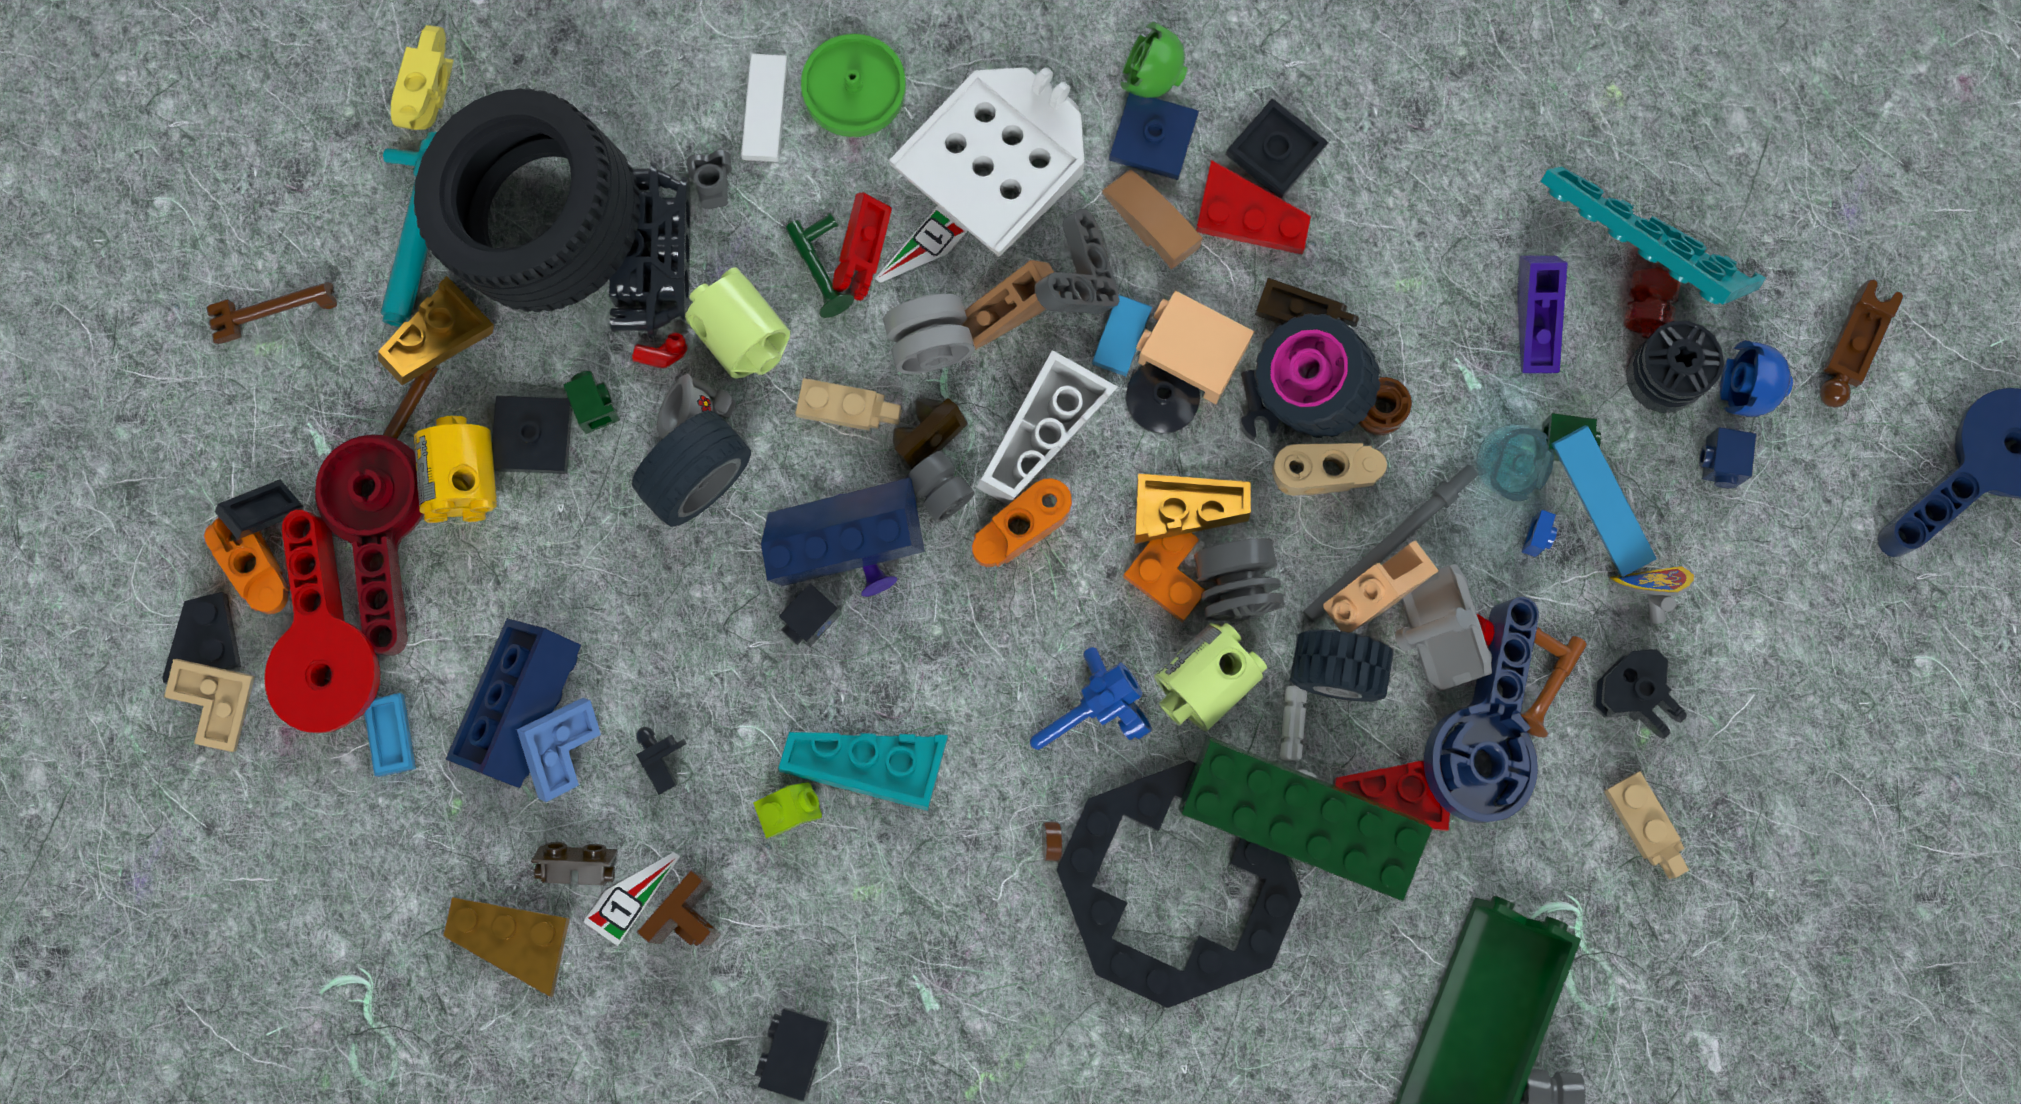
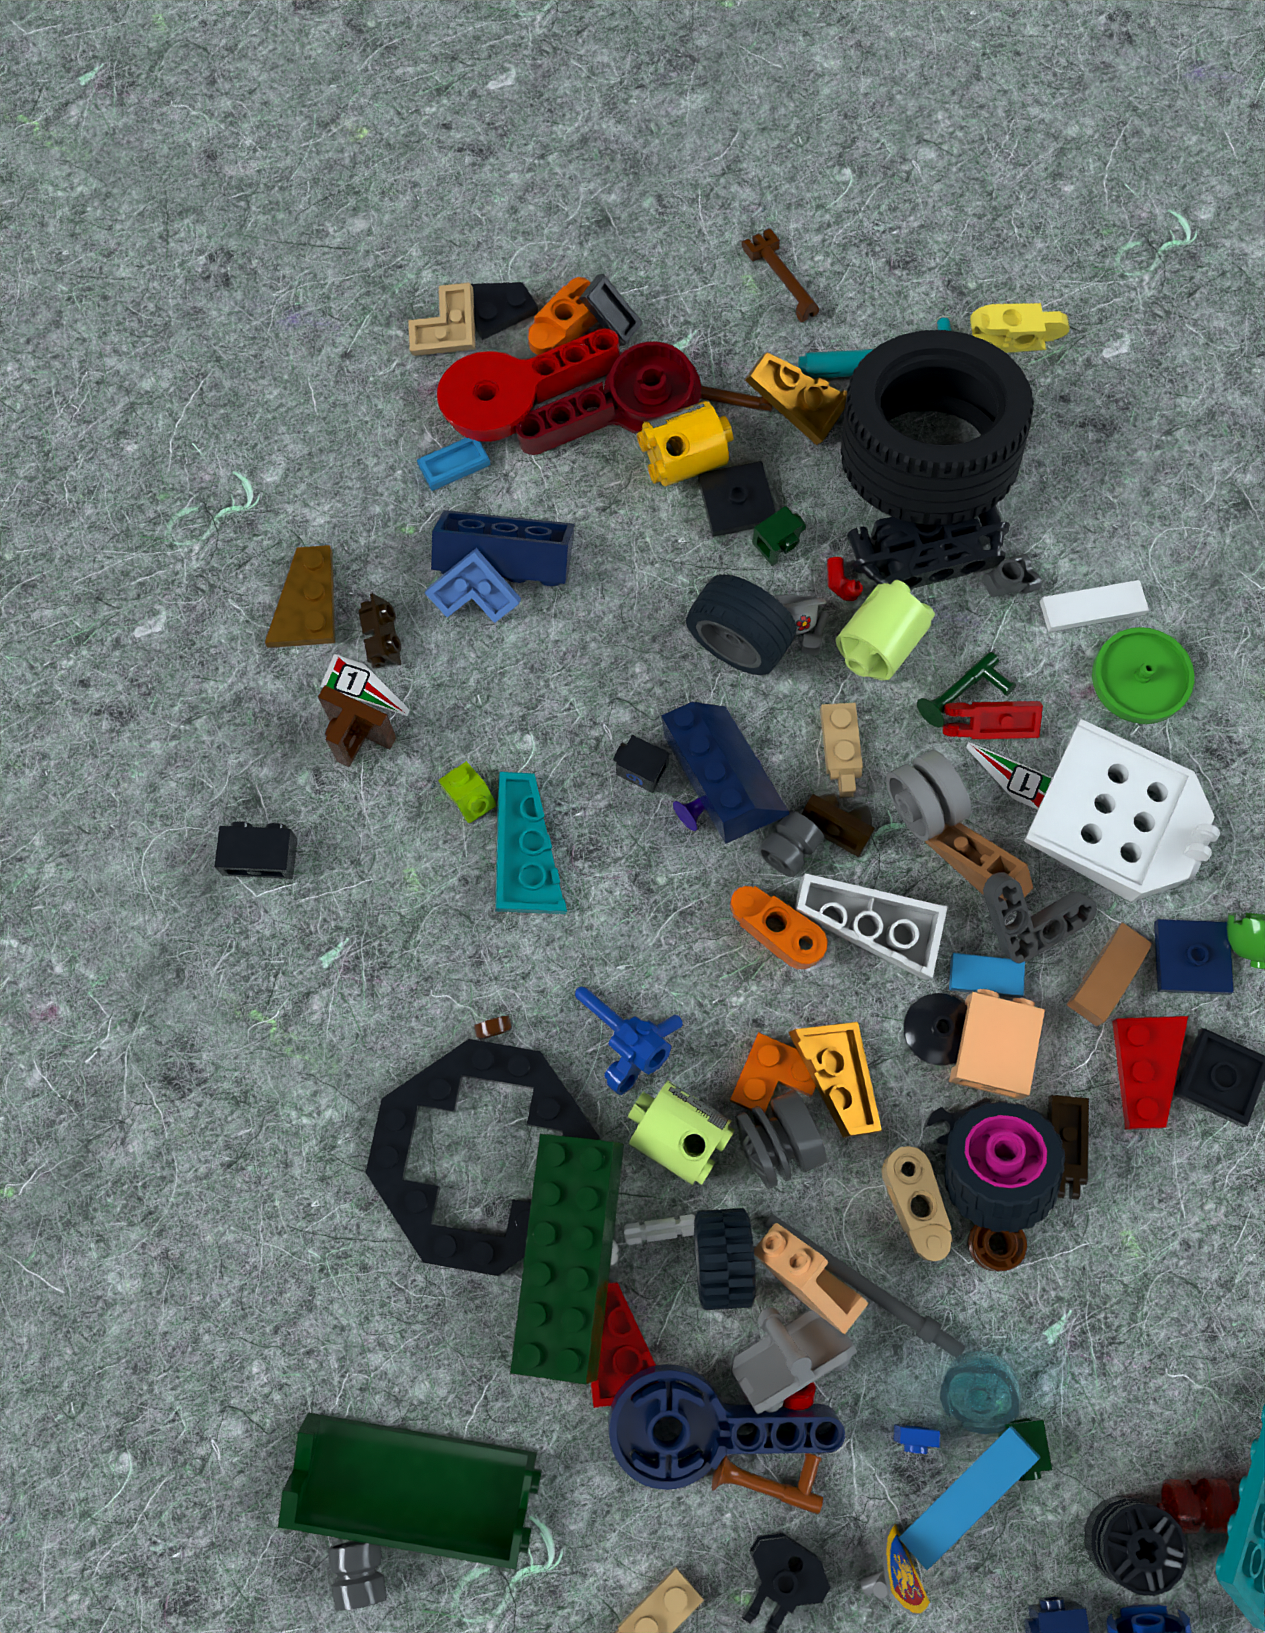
camera: 75 degrees right, 5 degrees down
black piece [636,727,687,795] -> none
dark purple slope [1517,256,1568,373] -> none

